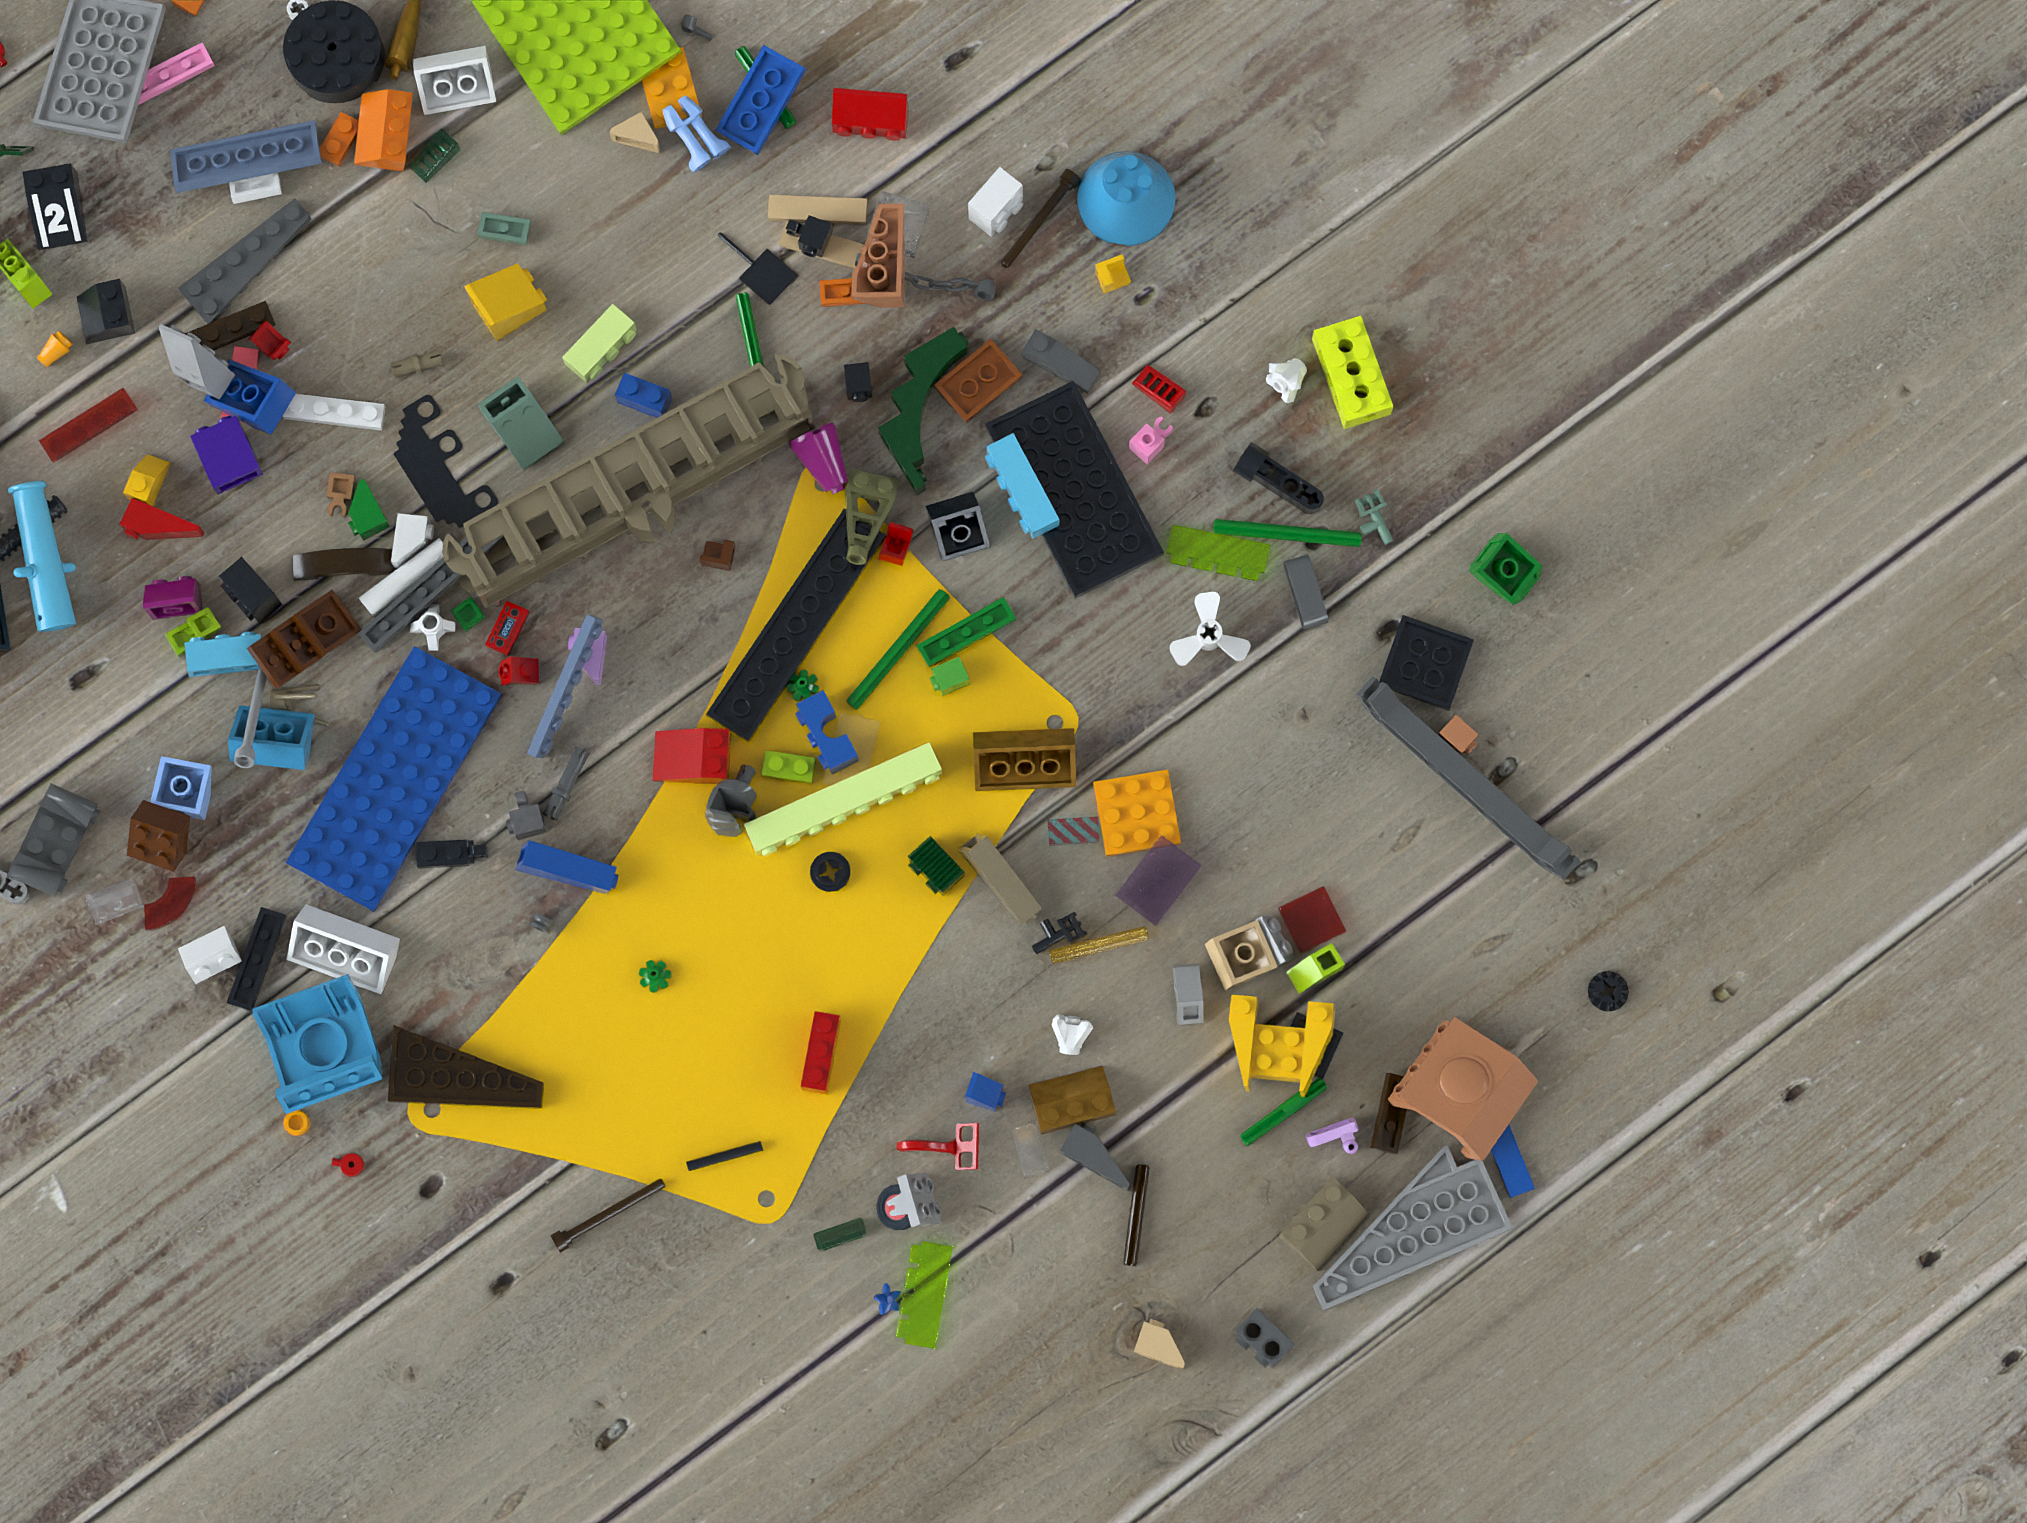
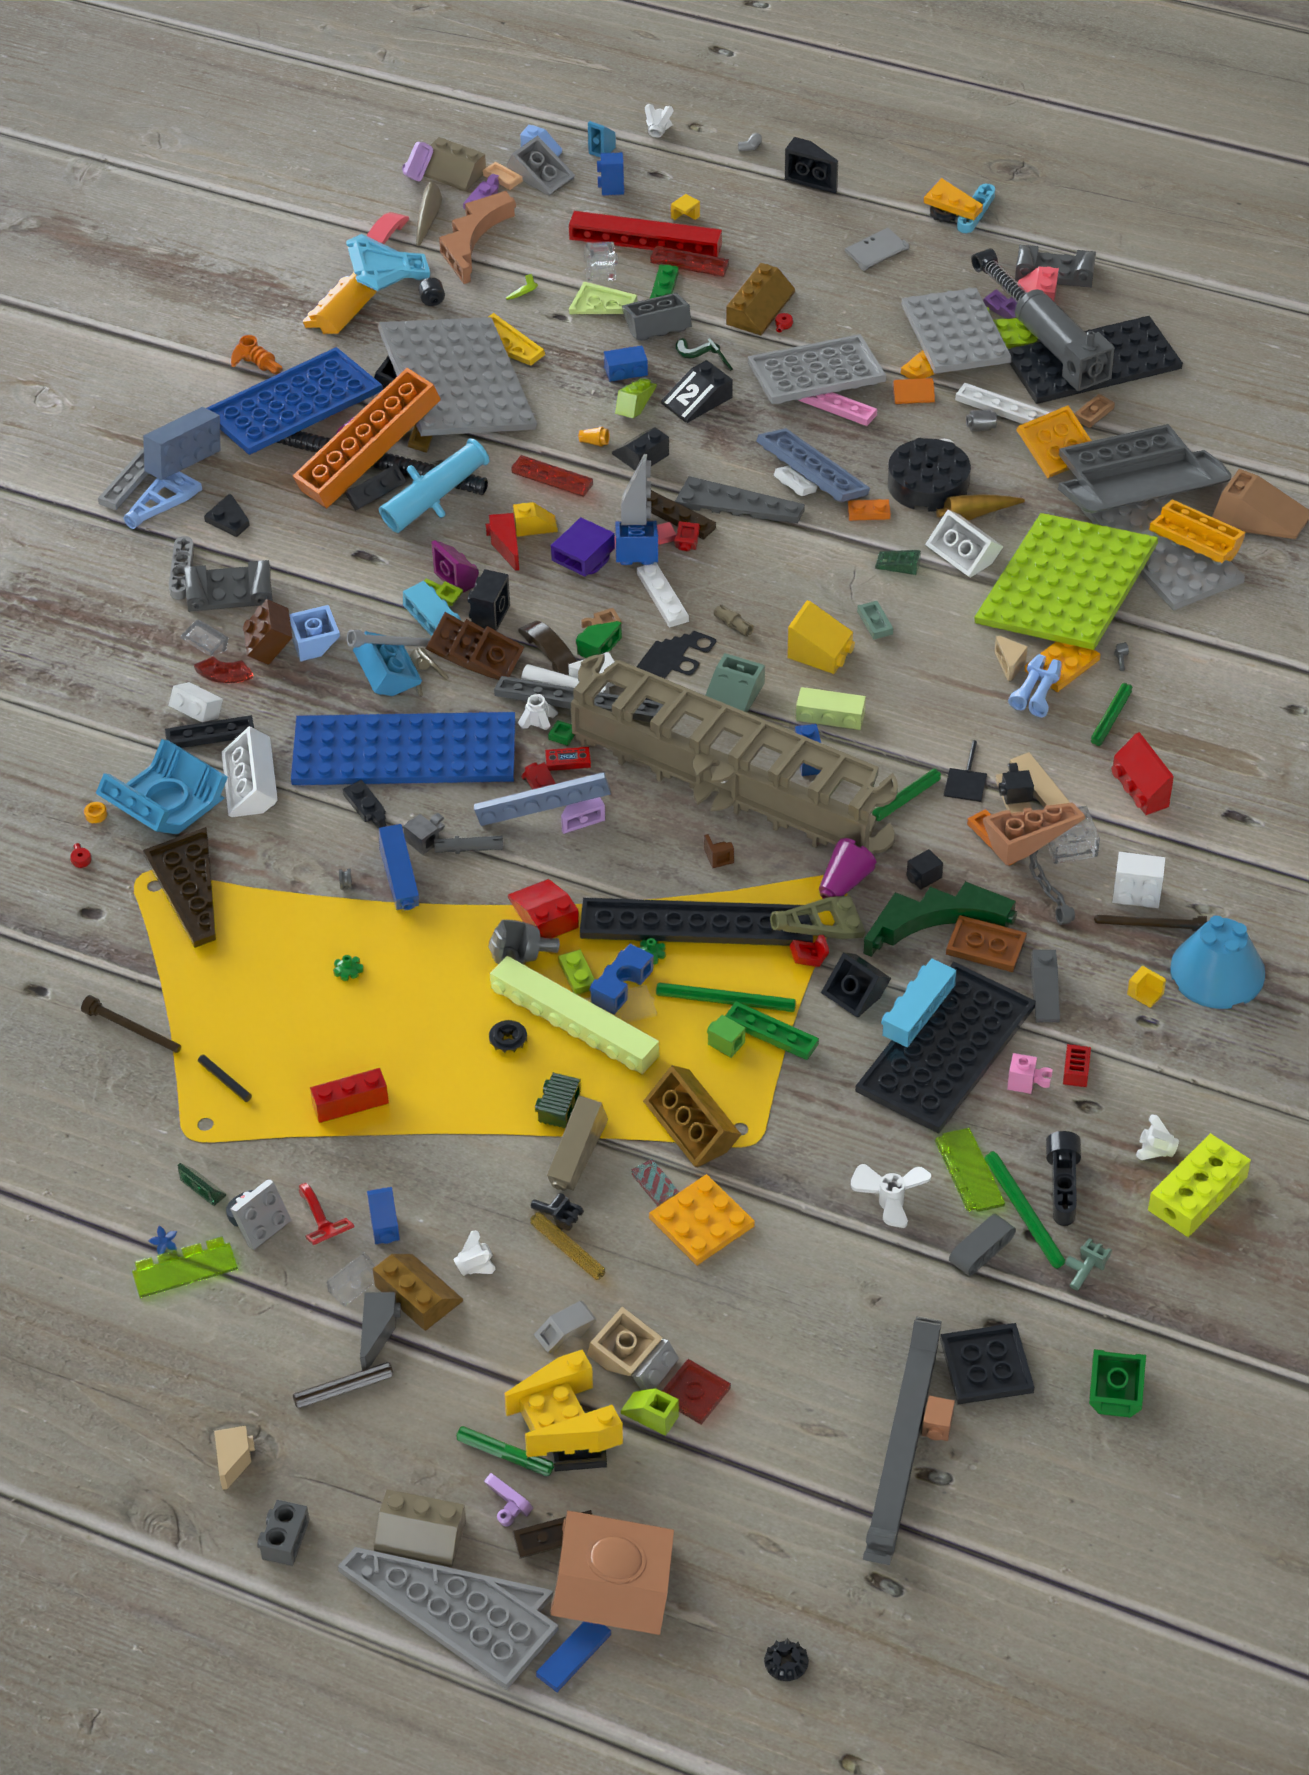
camera: 60 degrees right, 30 degrees down
orange slope [354,89,413,172] -> none
blue plate [715,45,807,155] -> none
clear purple tile [1115,835,1202,926] -> none

